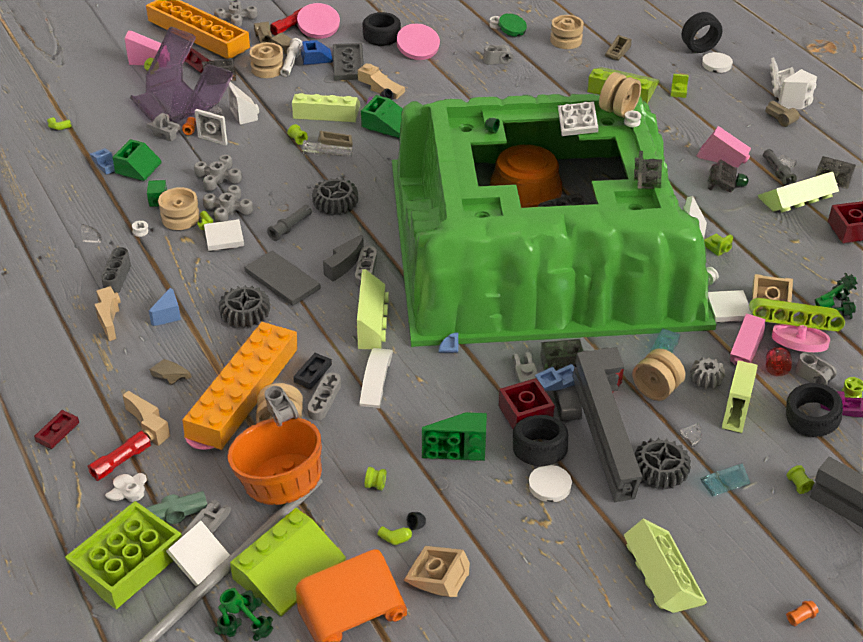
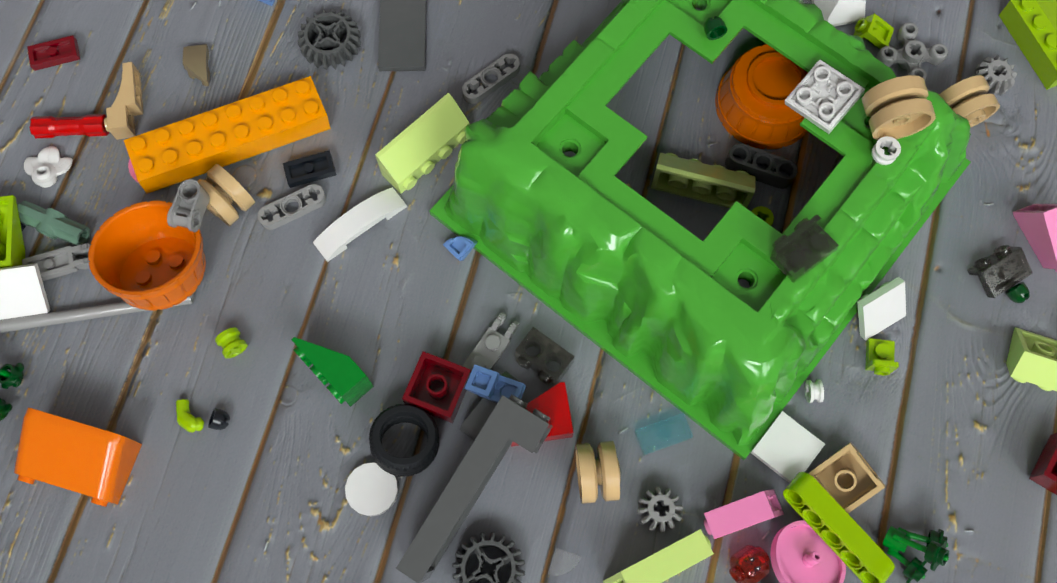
camera: 45 degrees right, 30 degrees up
lime slope [230,508,346,617] -> none
dark grey slope [323,235,364,282] -> none
tan slope [404,546,470,597] -> none

